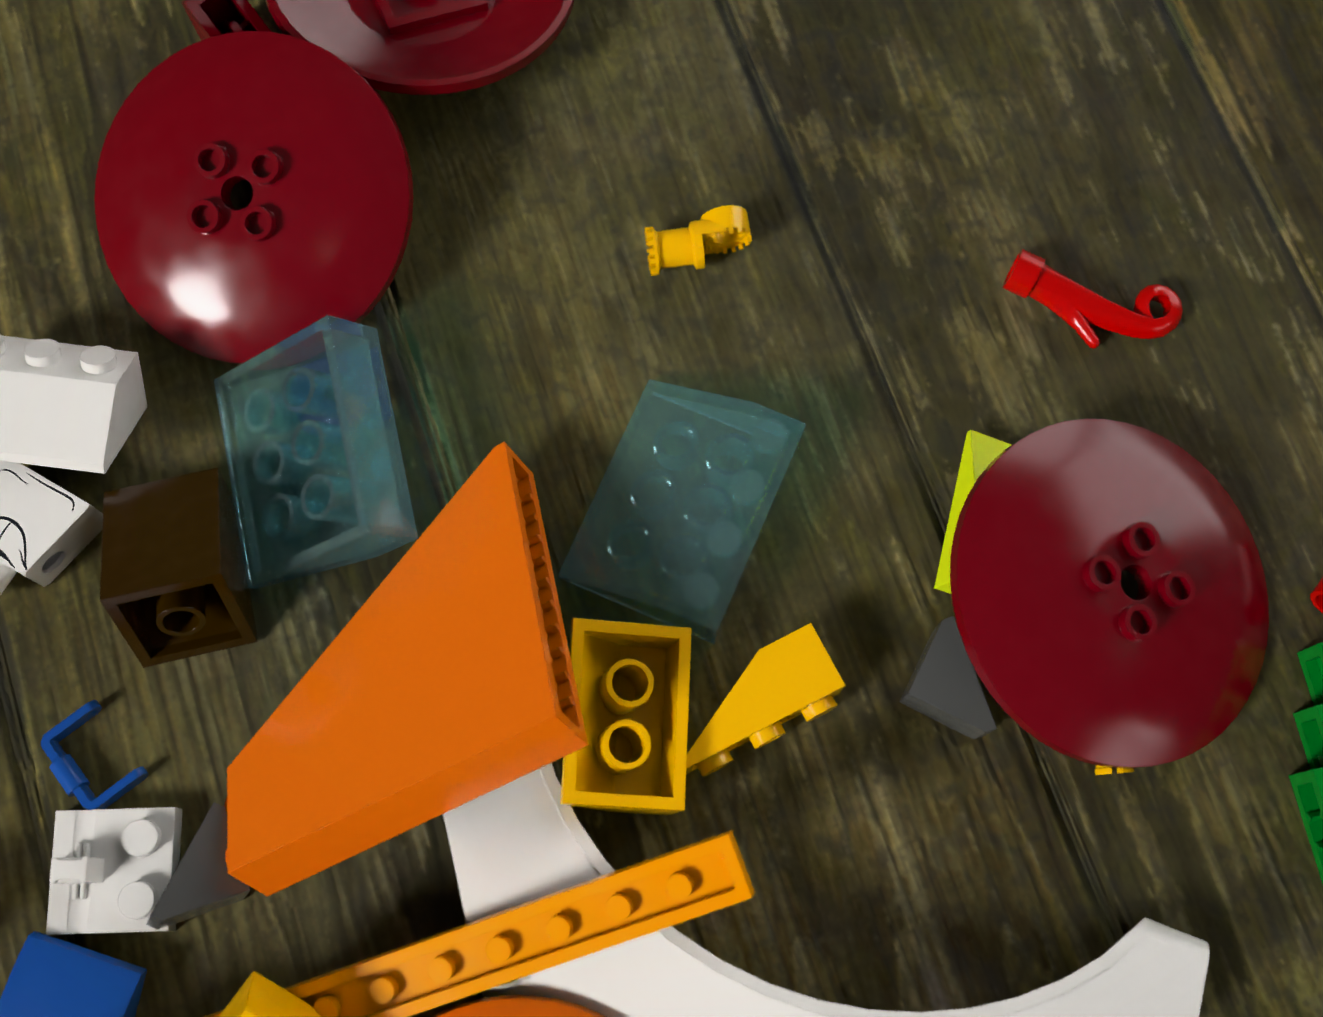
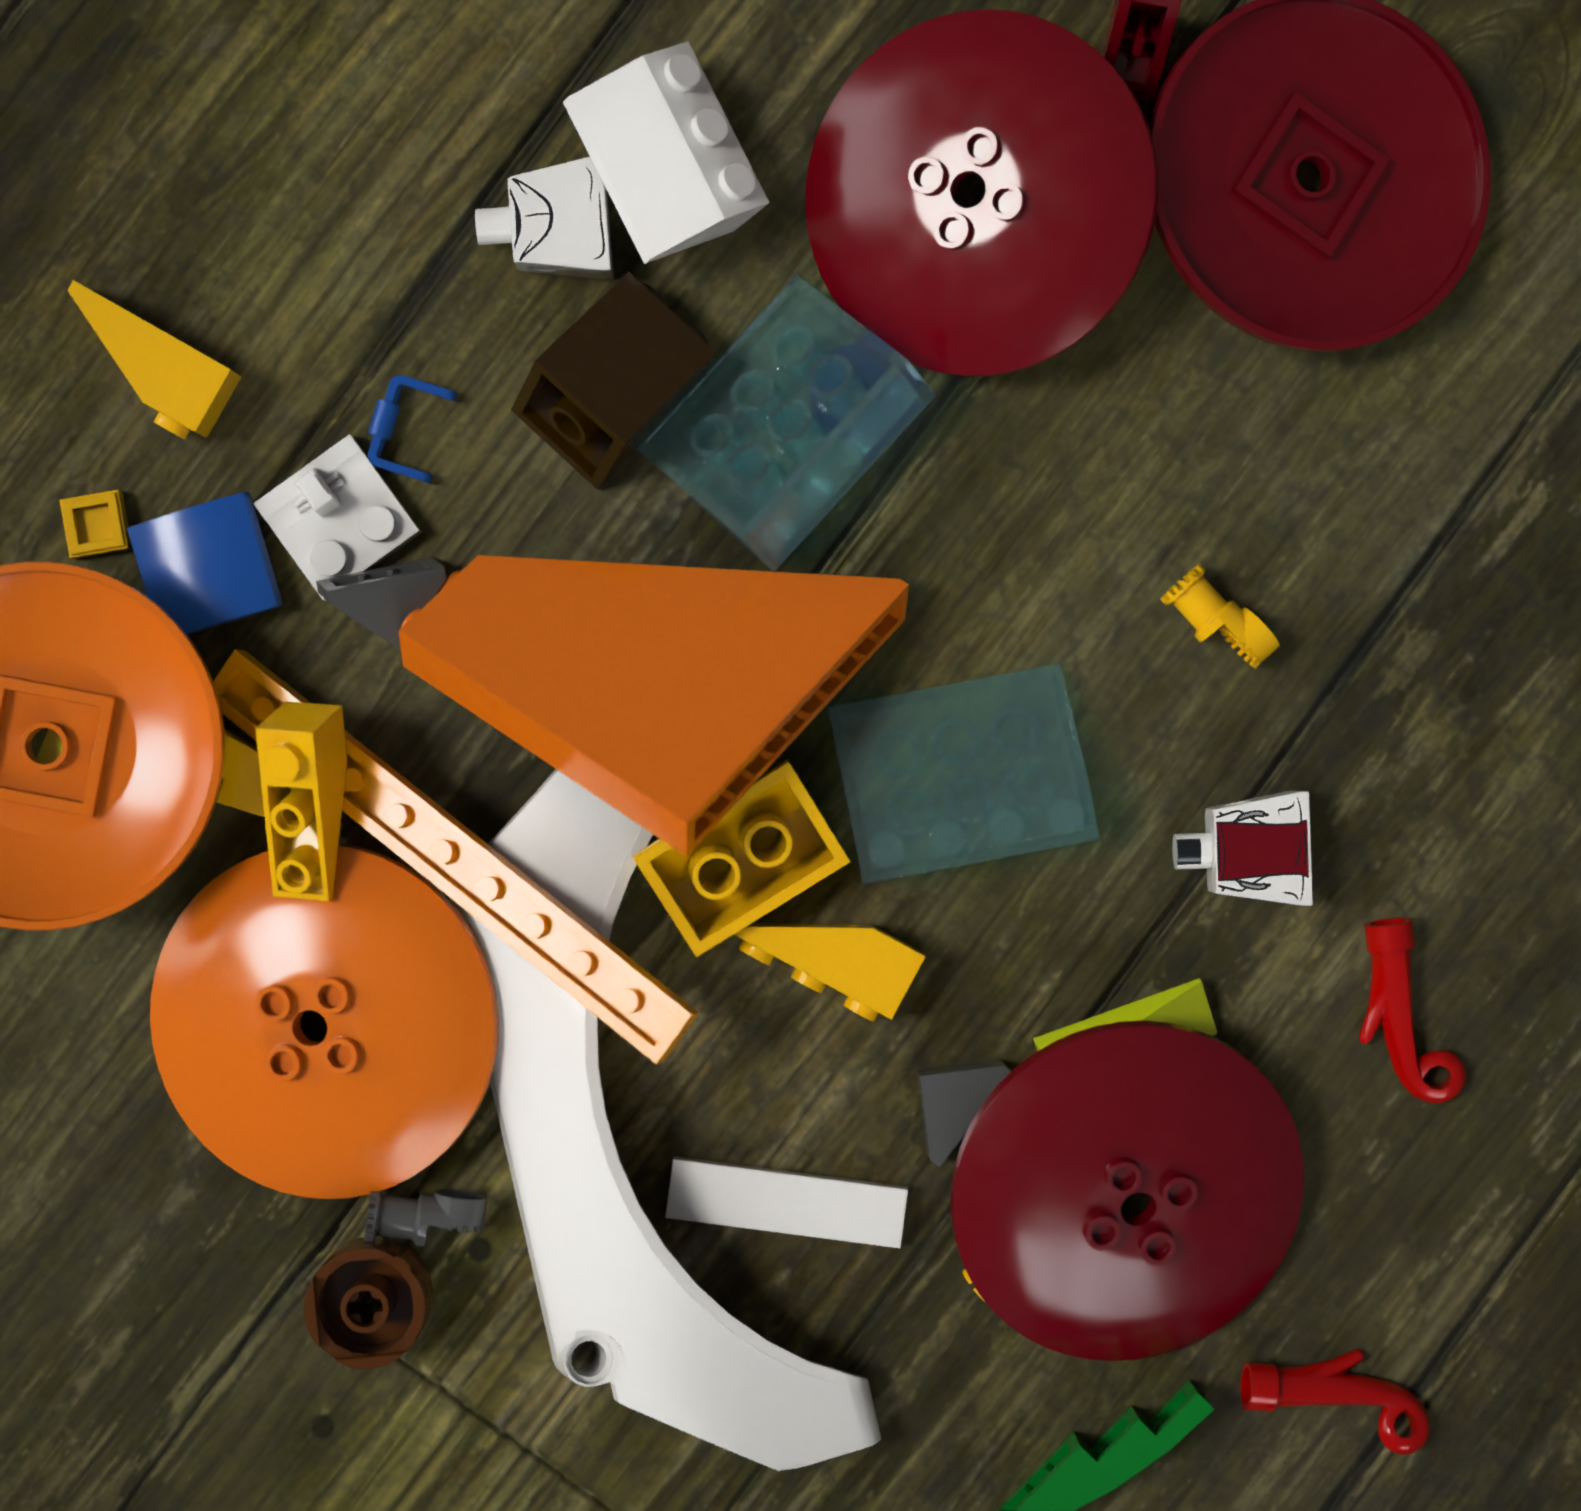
camera: 55 degrees right, 15 degrees up
none -> white tile [665,1156,908,1248]
none -> torso [1172,790,1313,906]

